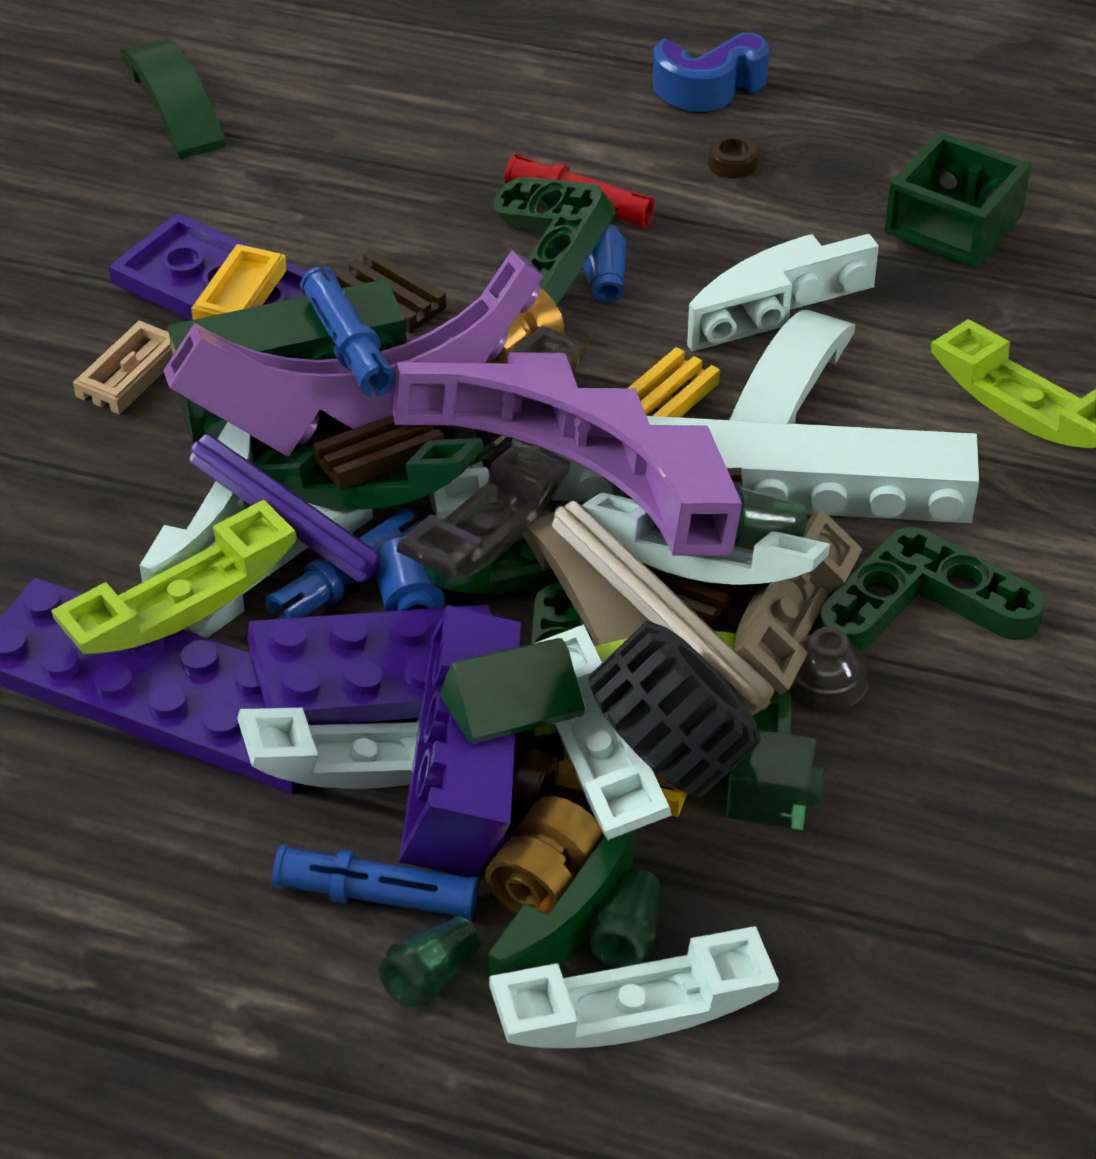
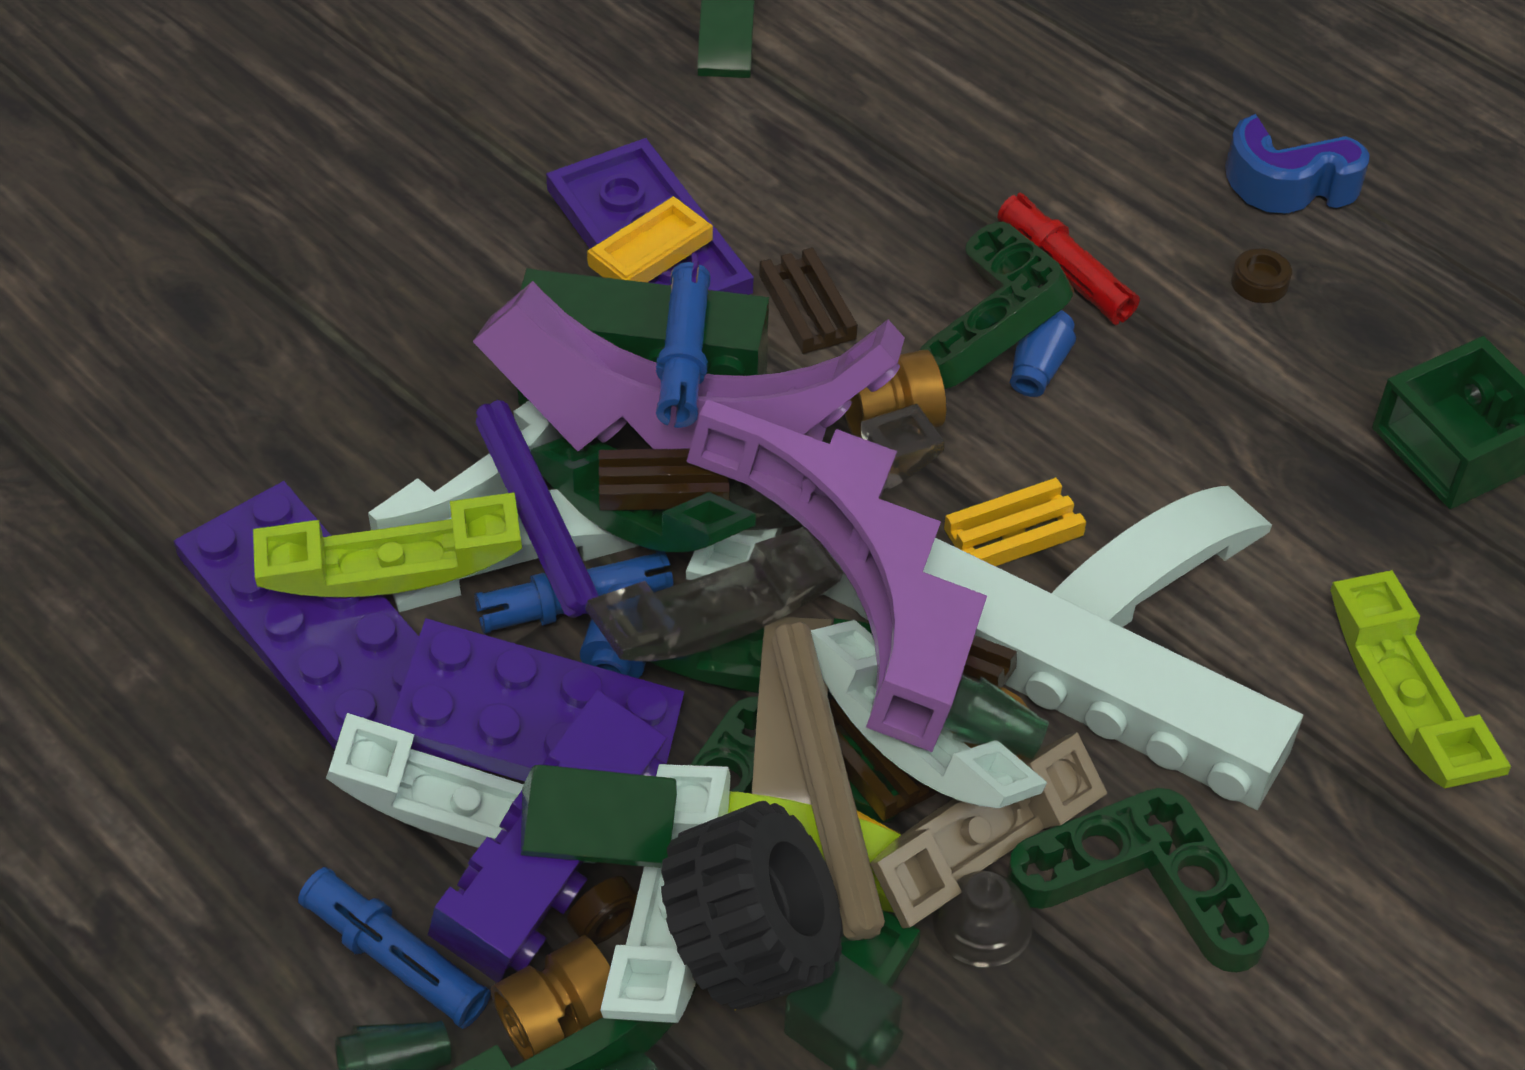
camera: 25 degrees right, 5 degrees up
tan tile [73,321,172,415] -> none
light aqua slope [687,234,879,352] -> none

